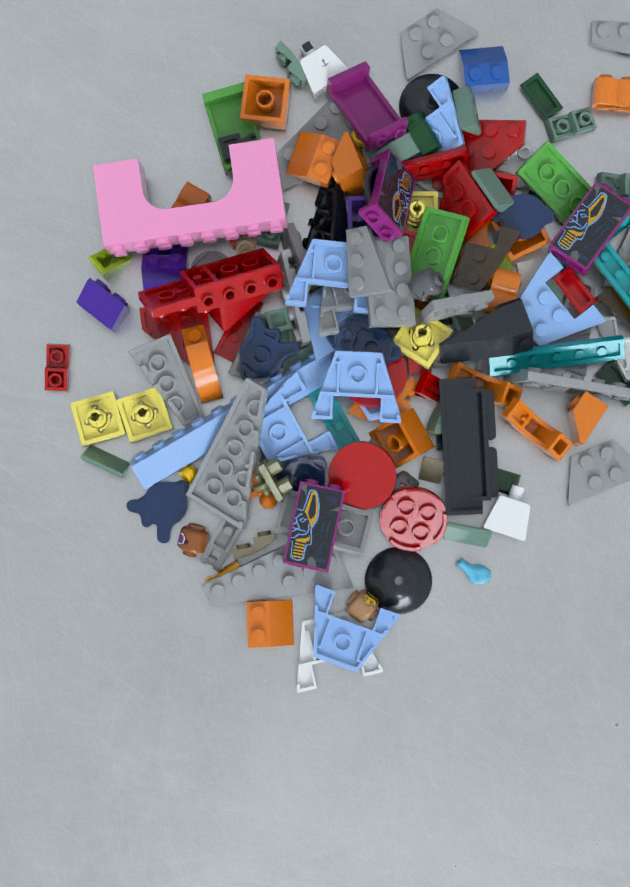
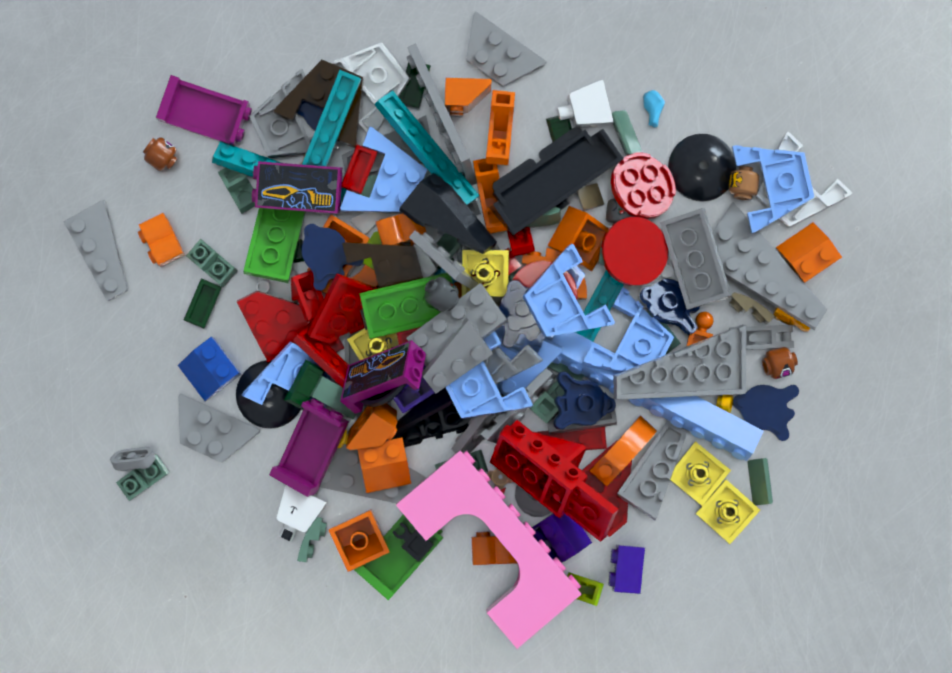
camera: 120 degrees left, 0 degrees up
red slope [44,343,70,391] -> none
olive hips [253,457,293,502] -> none
panel [283,479,345,573] -> none
sand green slope [453,86,482,135] -> none
sand green slope [471,168,514,212] -> none

